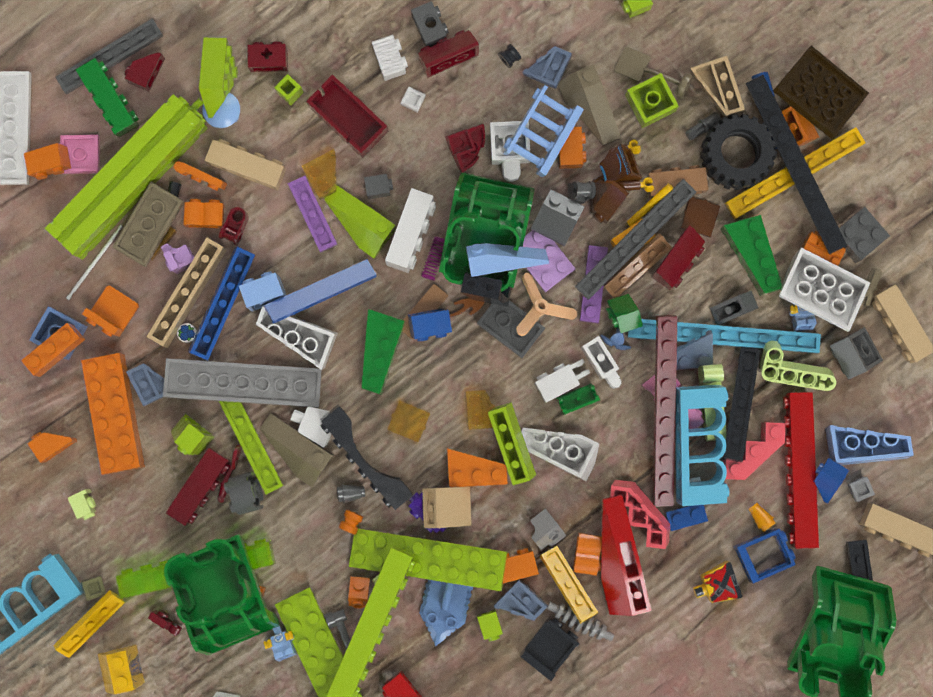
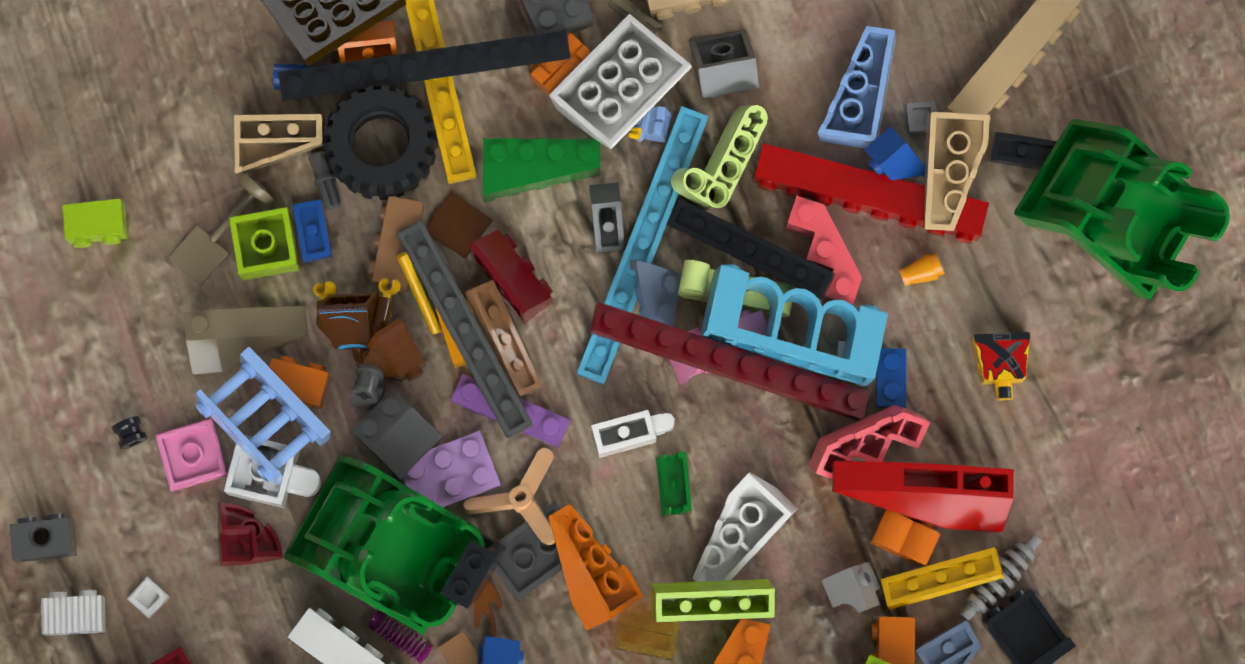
camera: 75 degrees left, 5 degrees down
dark red slope [418,30,479,78] -> none
light blue wedge [466,243,549,277] -> none
sand blue wing [523,46,572,89] -> none
white hinge [534,359,590,403] -> none
medium blue plant [600,328,631,350] -> none
green brick [606,294,643,333] -> none
blue window [733,528,796,584] -> none
none -> bright pink tile [155,418,228,492]
none -> blue plate [292,199,332,263]
none -> orange wedge [548,504,644,631]
none -> tan wedge [924,112,990,231]

